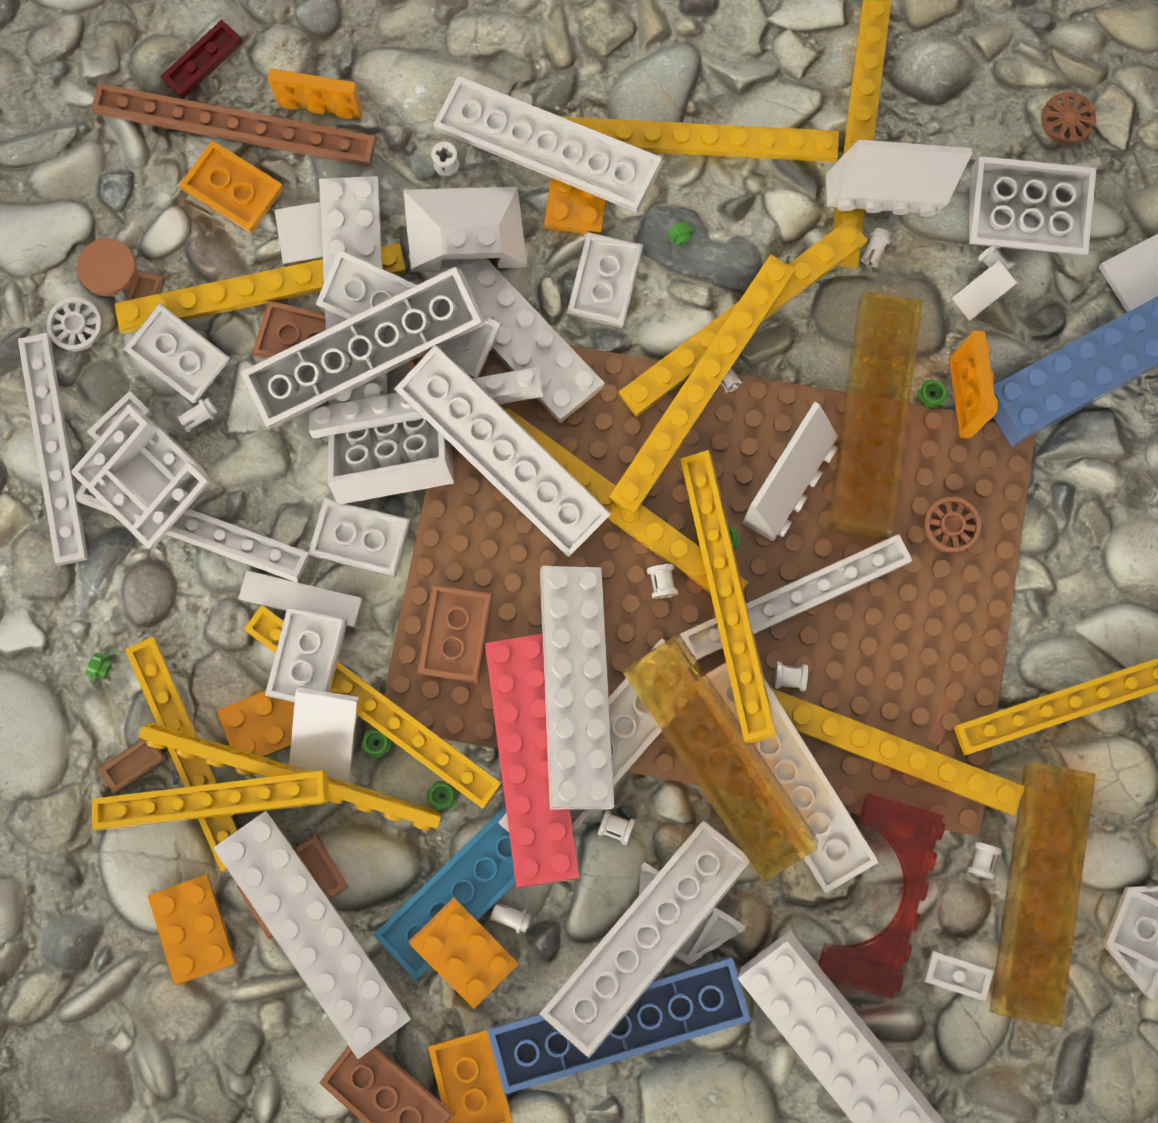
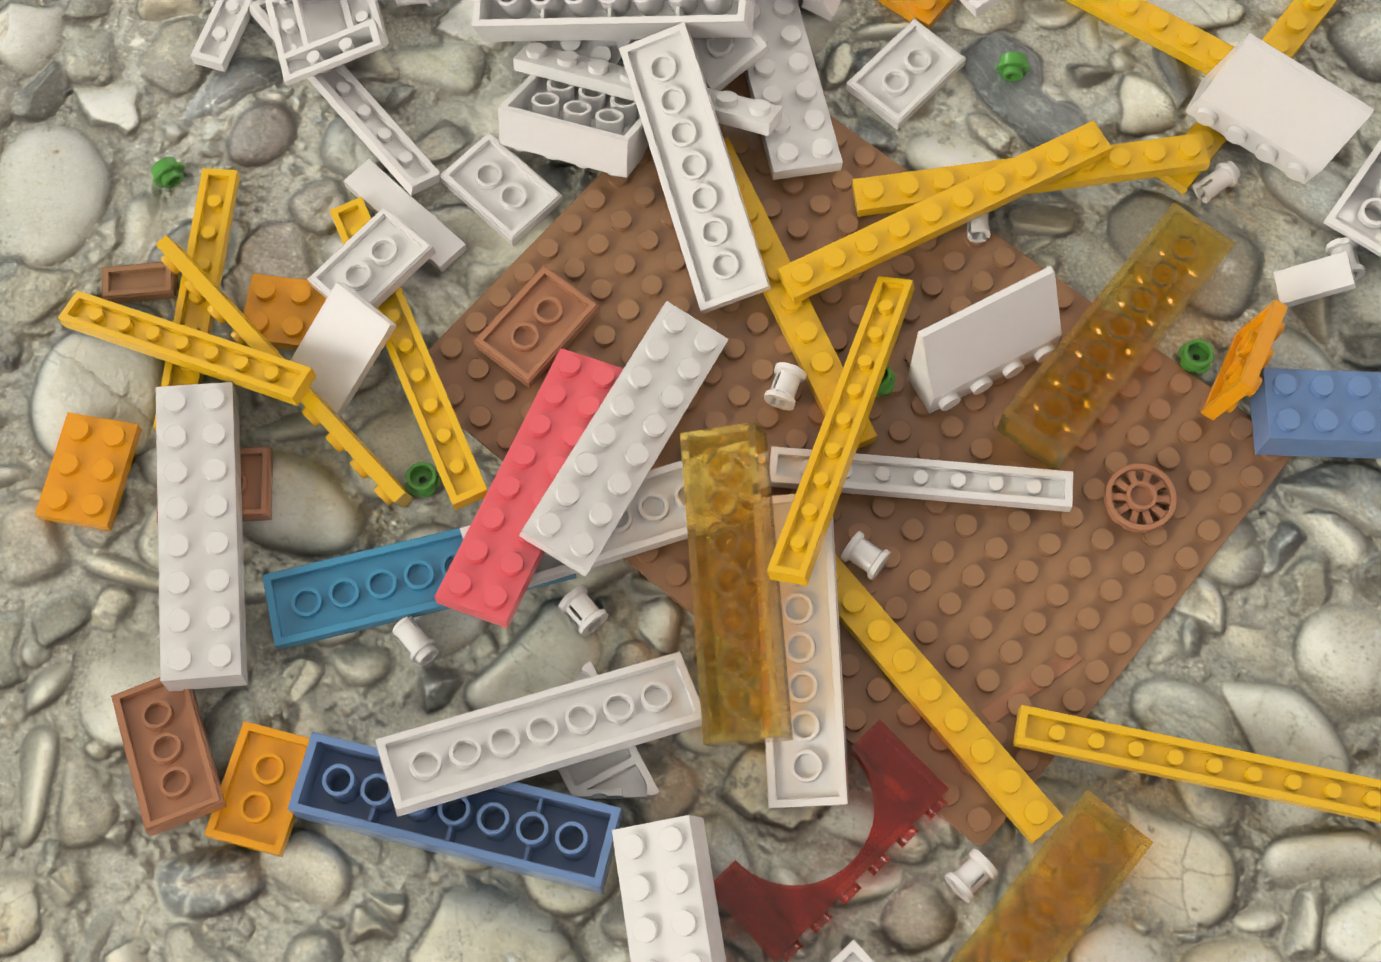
camera: 30 degrees right, 10 degrees down
bright green plate [361,728,392,758] -> none
light orange plate [408,897,519,1009] -> none

